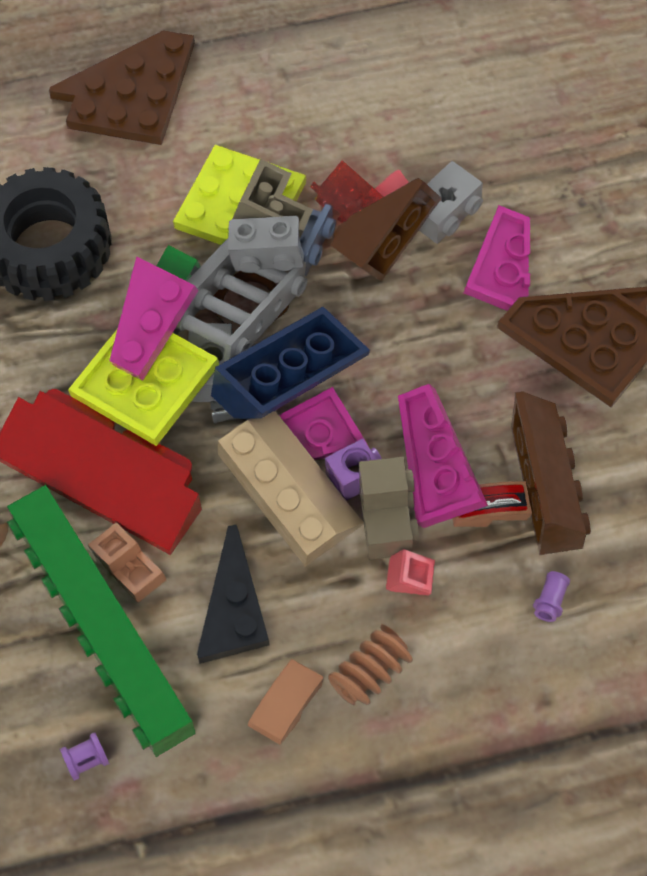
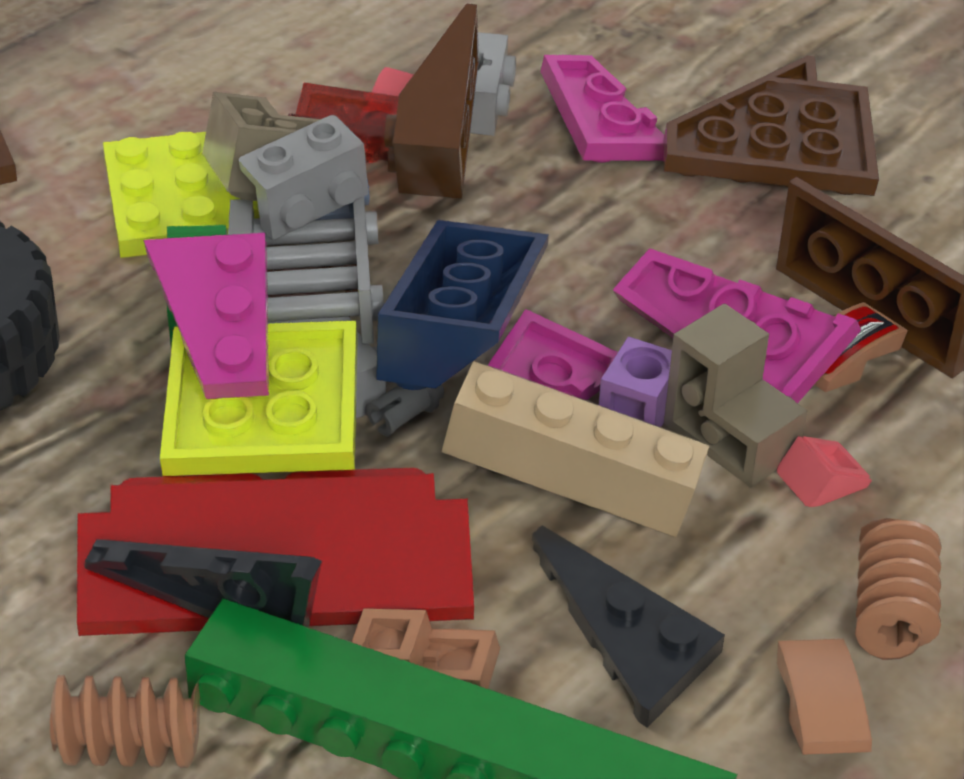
camera: 40 degrees left, 20 degrees down
none -> black wing [85,539,322,628]

